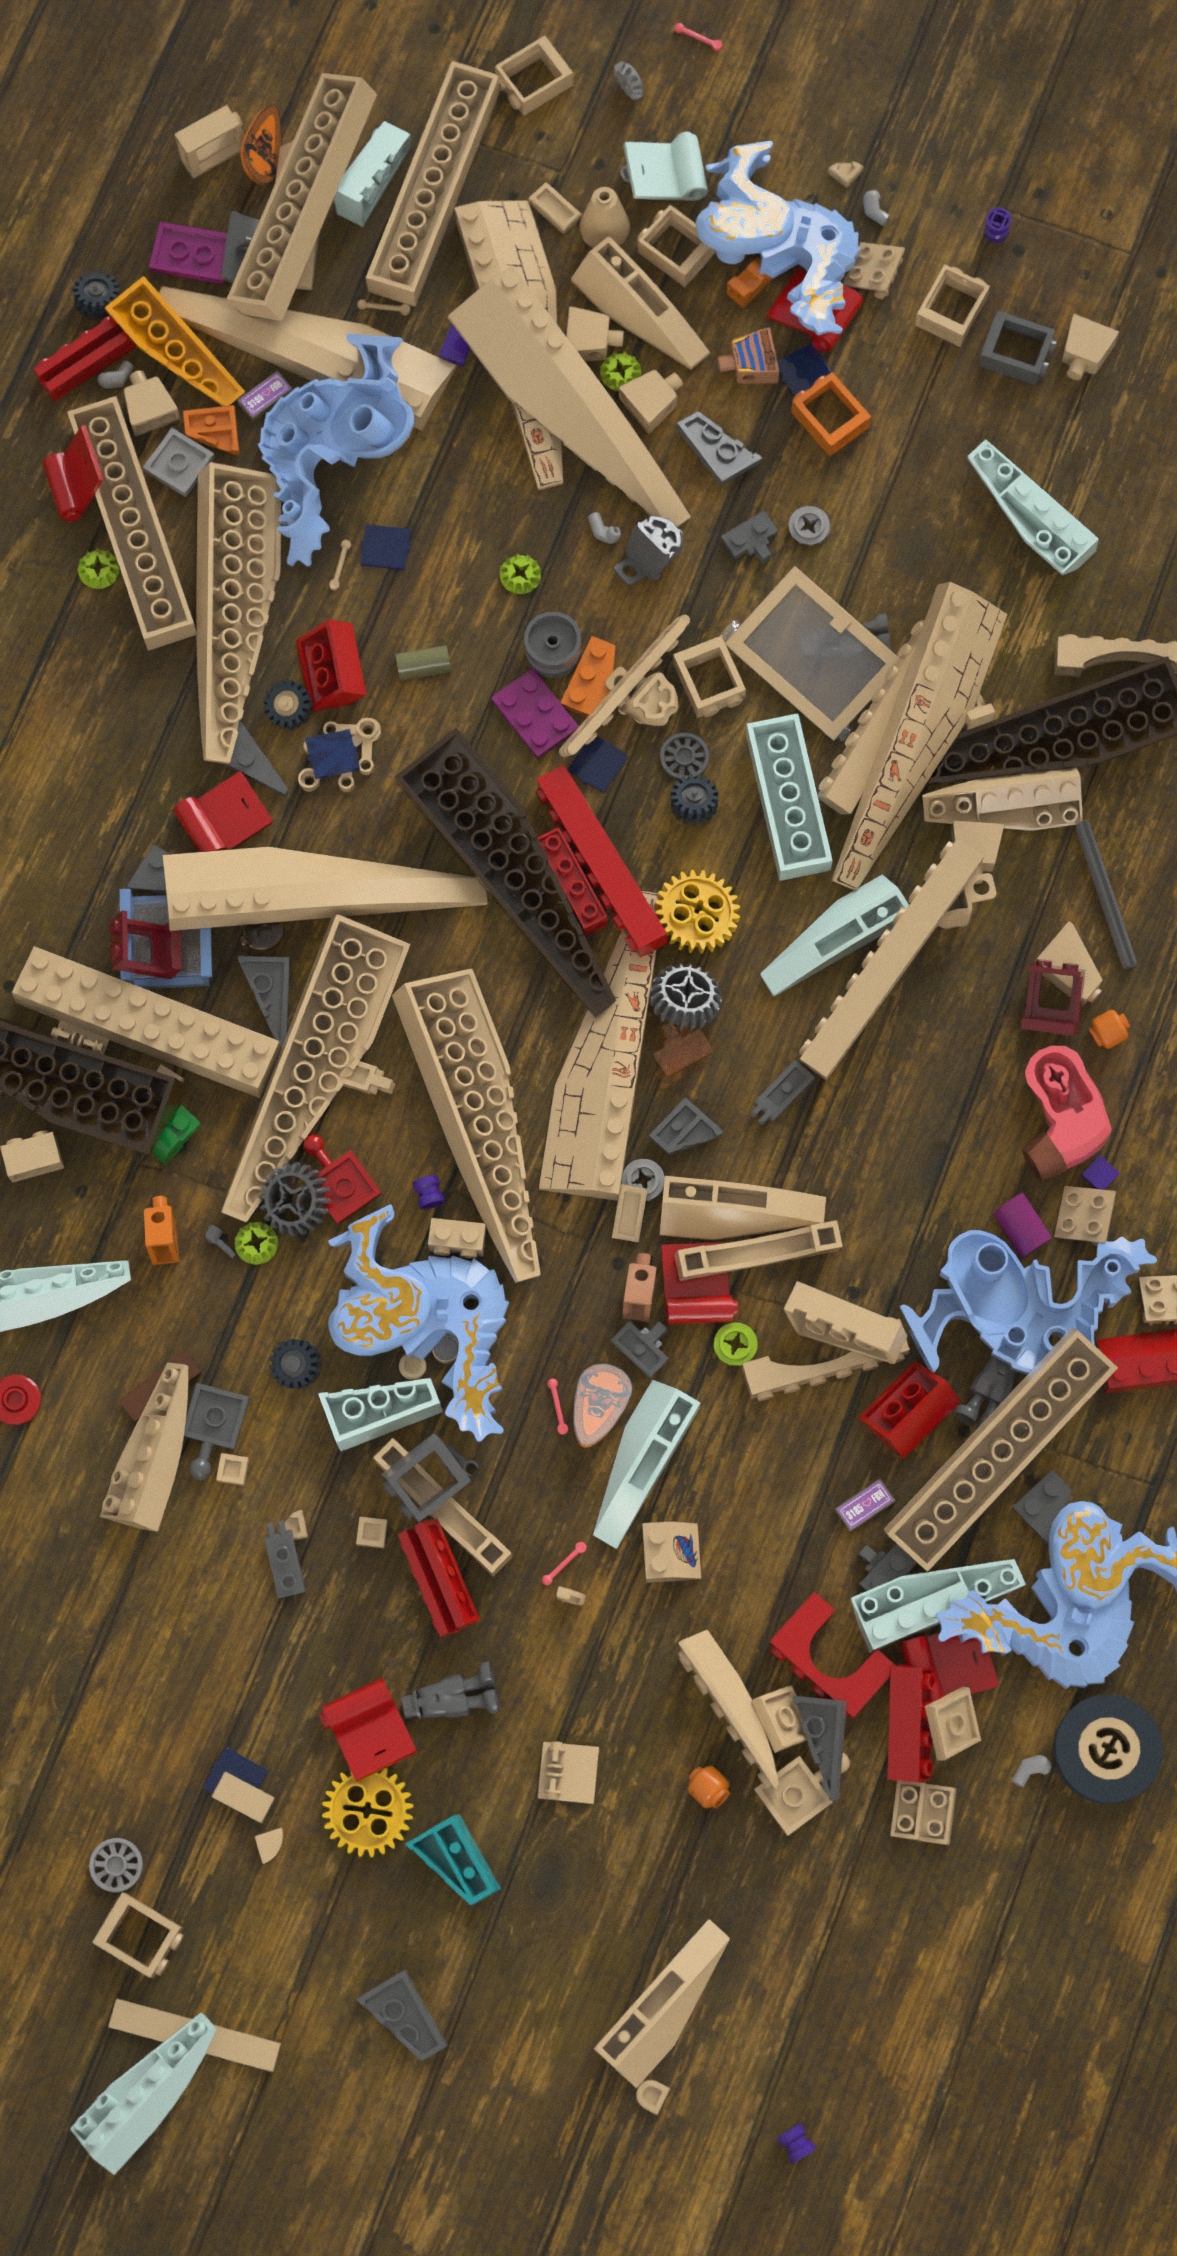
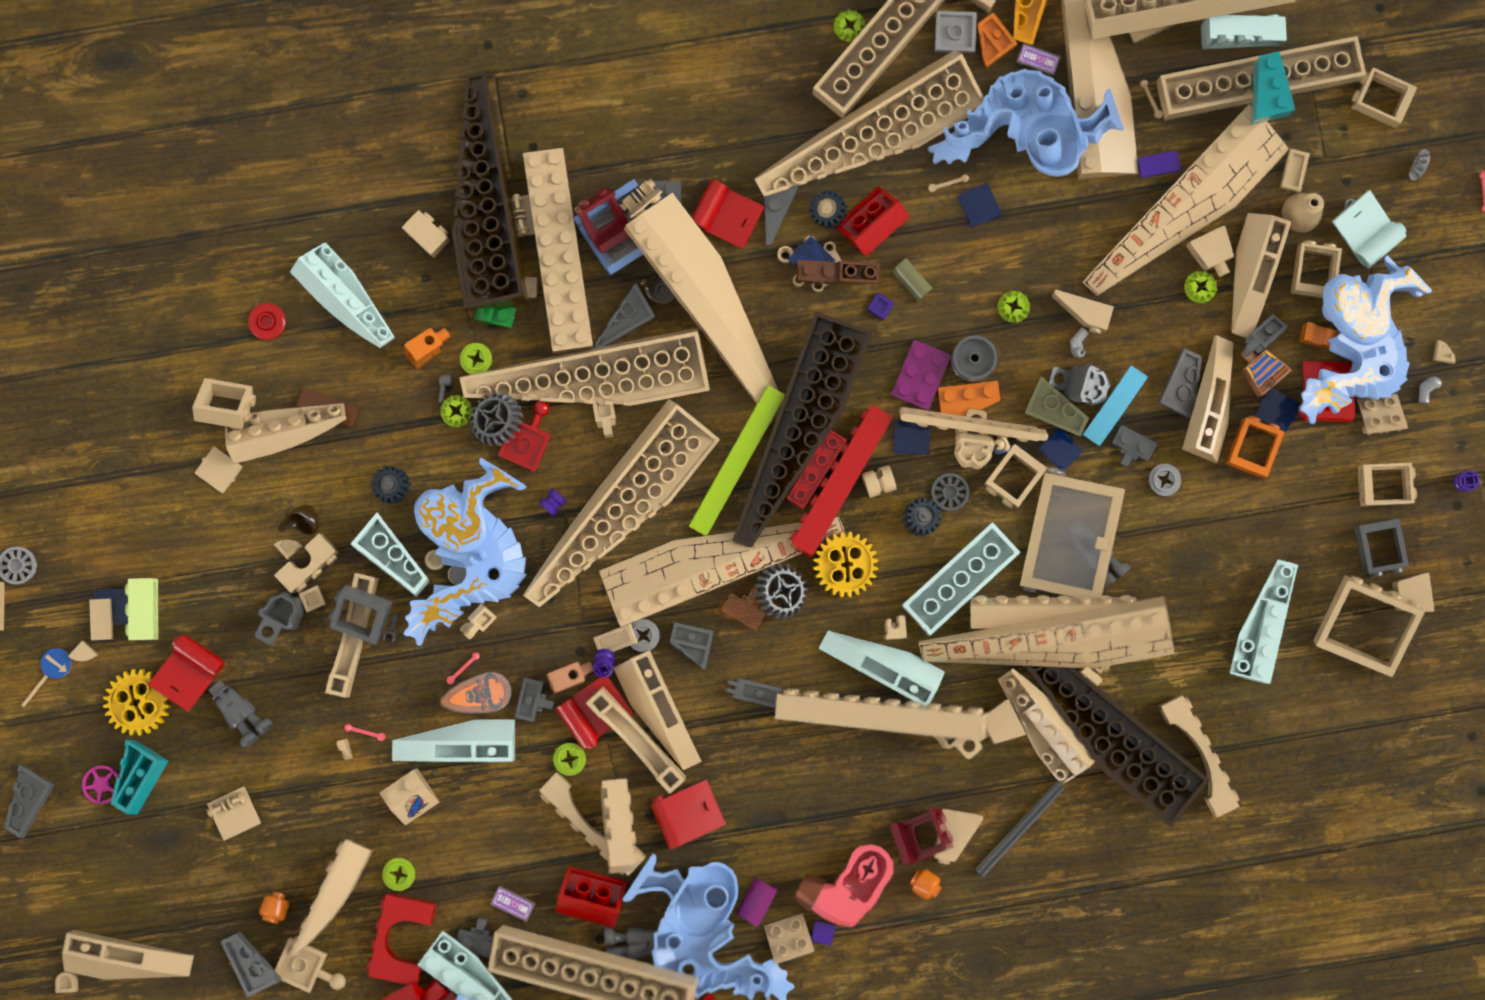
camera: 60 degrees right, 10 degrees up
dark grey plate [184,1383,250,1480] -> none
tan plate [216,1453,249,1486] -> none
dark grey hinge [264,1520,306,1598] -> none
red brick [398,1518,480,1637] -> none
tan brick [428,1218,487,1259] -> none
tan wedge [448,265,691,528] -> none
tan torso [619,370,683,434] -> none
tan tile [752,1685,808,1753] -> none
dark grey wing [792,1696,847,1801] -> none
none -> blue piece [21,648,72,707]
none -> dark pink wheel [82,765,119,804]
none -> yellowish green brick [125,578,158,640]
none -> tan window [192,378,256,429]
none -> tan piece [195,446,243,494]
none -> dark grey wing [220,932,283,997]
none -> dark grey piece [255,590,304,645]
none -> tan arch [274,533,339,594]
none -> dark brown hat [278,505,319,535]
none -> lime gear [382,858,415,891]
none -> lime gear [460,343,492,374]
none -> tan plate [460,603,497,639]
none -> dark purple wheel [593,649,615,677]
none -> tan hinge [620,179,663,218]
none -> door [650,779,726,850]
none -> lime tile [689,385,785,536]
none -> reddish brown slope [796,260,879,285]
none -> tan wheel [862,465,897,498]
none -> dark purple tile [867,293,894,320]
none -> tan hinge [883,615,907,640]
none -> tan arm [993,437,1011,454]
none -> olive wing [1024,375,1089,436]
none -> clear blue piece [1039,429,1083,472]
none -> tan slope [1052,290,1114,334]
none -> medium azure slope [1083,365,1148,446]
none -> tan wedge [1182,335,1233,463]
none -> dark grey hinge [1241,314,1288,358]
none -> teal wedge [1250,51,1295,125]
none -> tan window [1314,575,1425,677]

